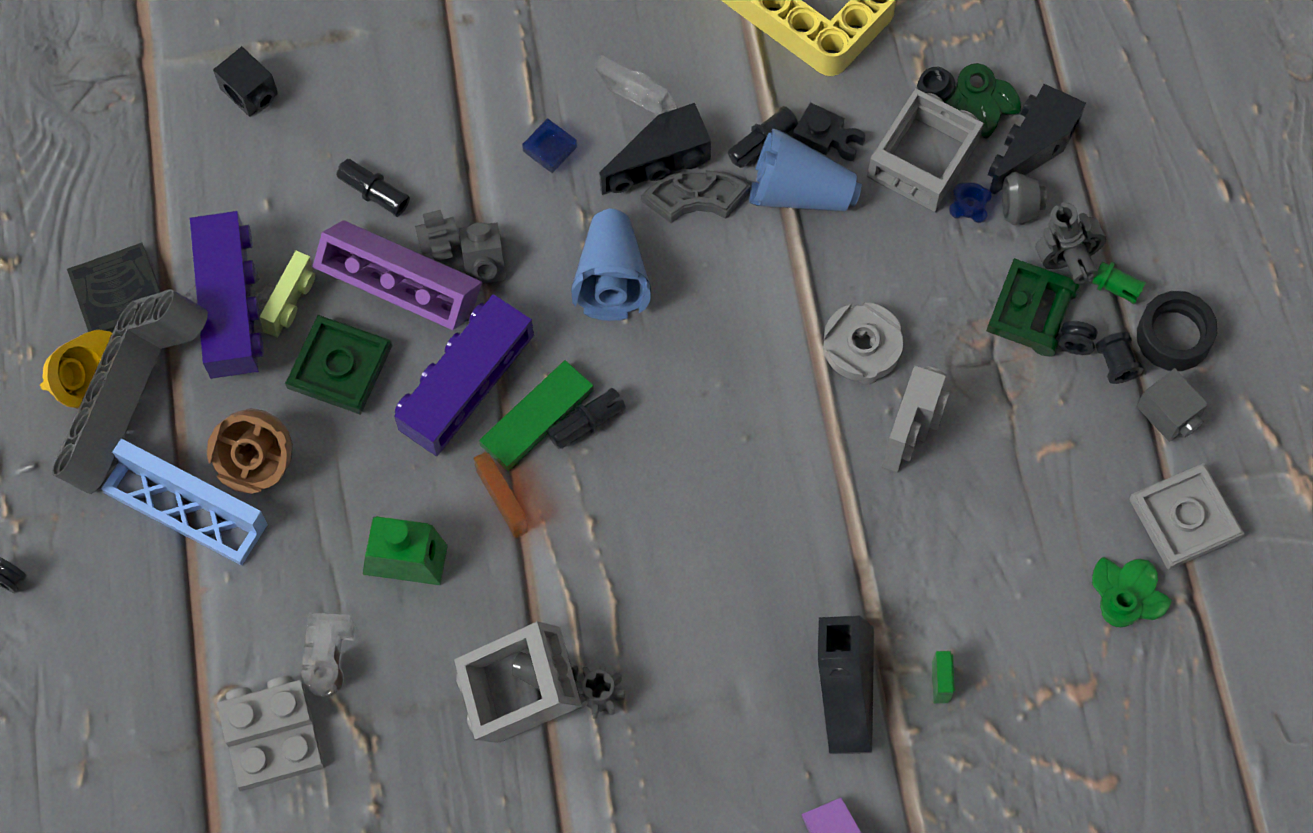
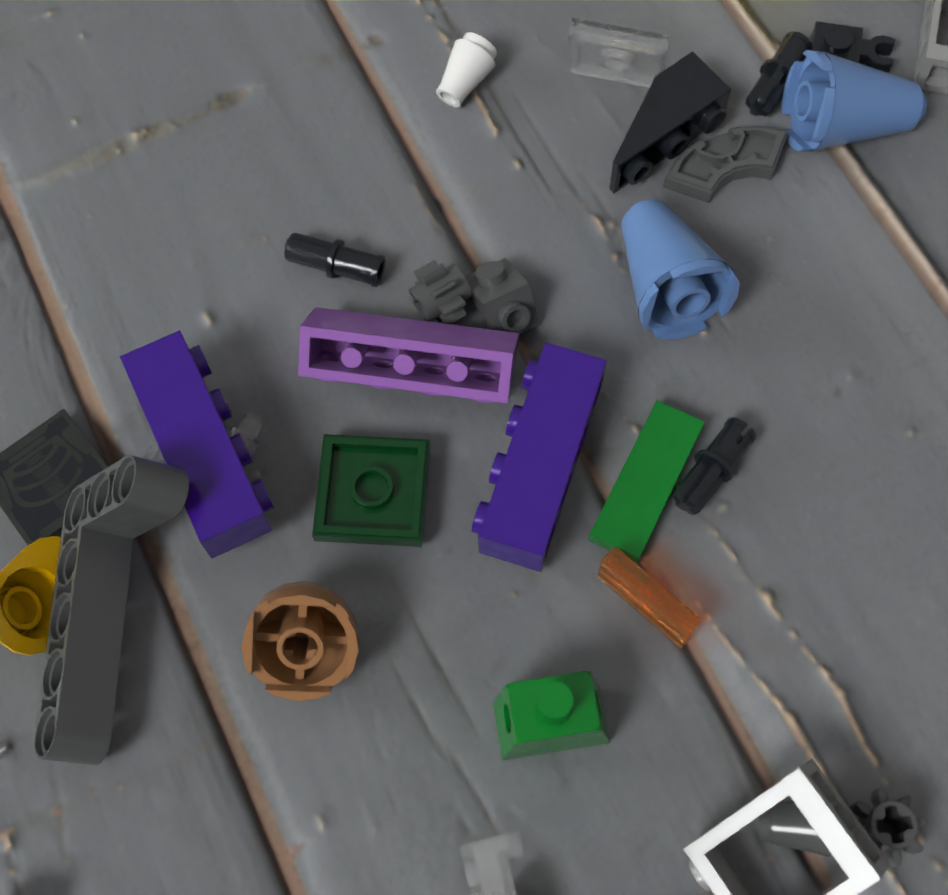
camera: 15 degrees left, 0 degrees up
light blue fence [101,438,268,566] -> none
black brick [213,46,278,117] -> none
yellowish green plate [260,250,315,338] -> none
clear blue plate [522,118,577,173] -> none
none -> white cone [436,32,497,107]

